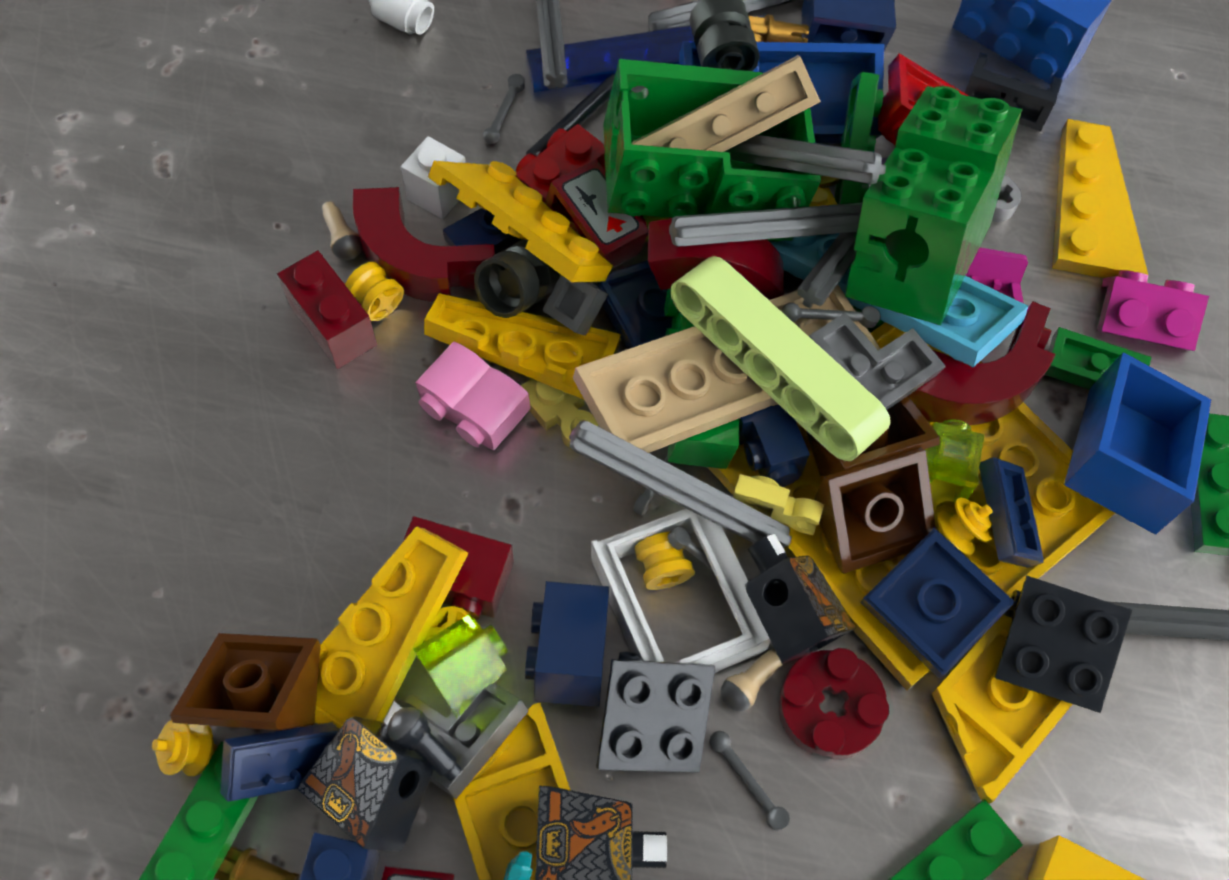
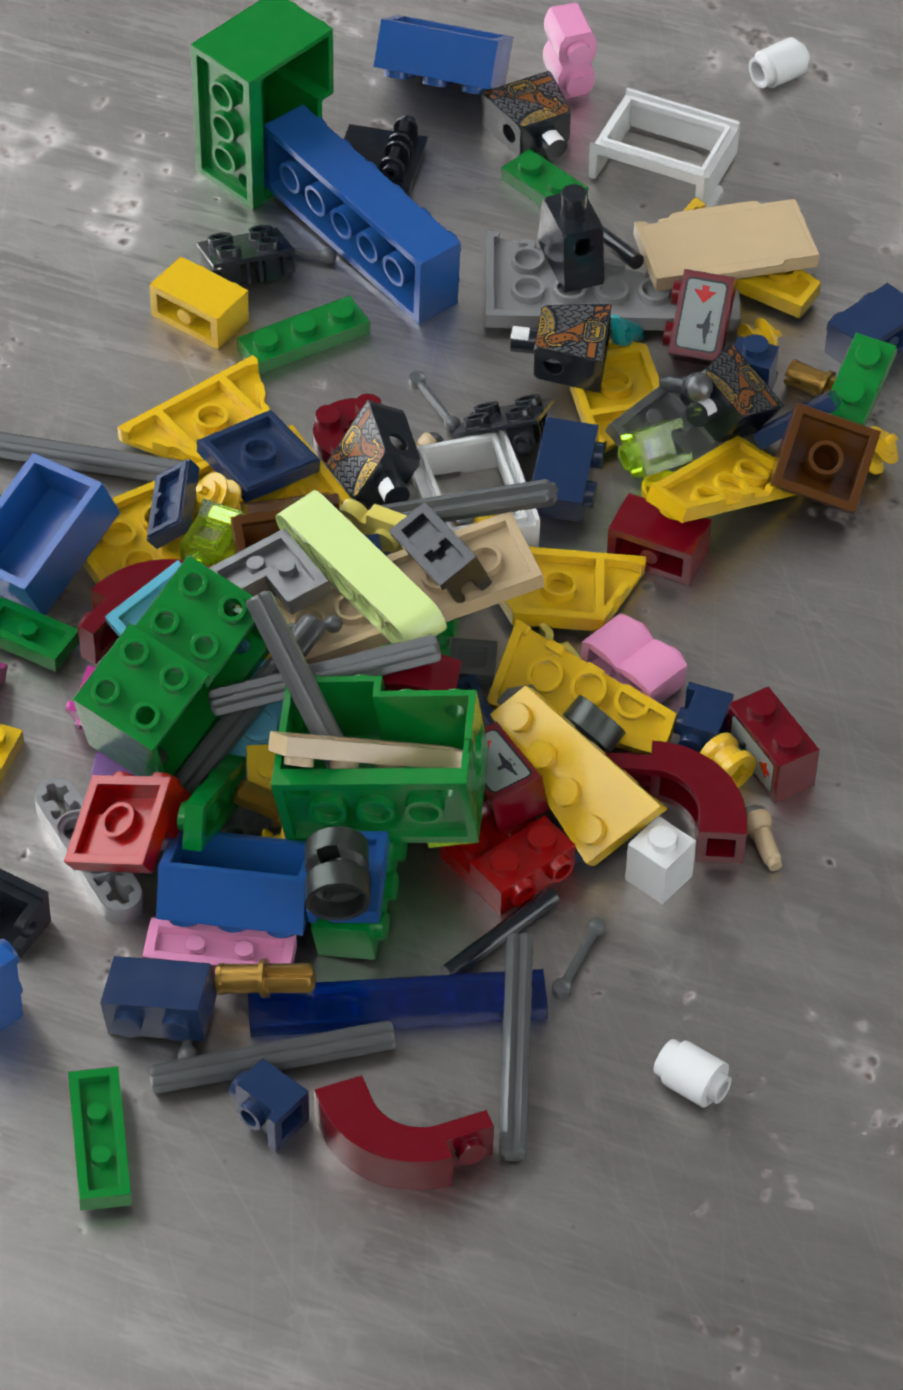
camera: 170 degrees left, 15 degrees down
black hinge [994,575,1133,713] -> none
none -> hinge [389,502,492,603]
none -> yellow wing [499,546,646,632]
none -> dark blue brick [674,682,734,753]

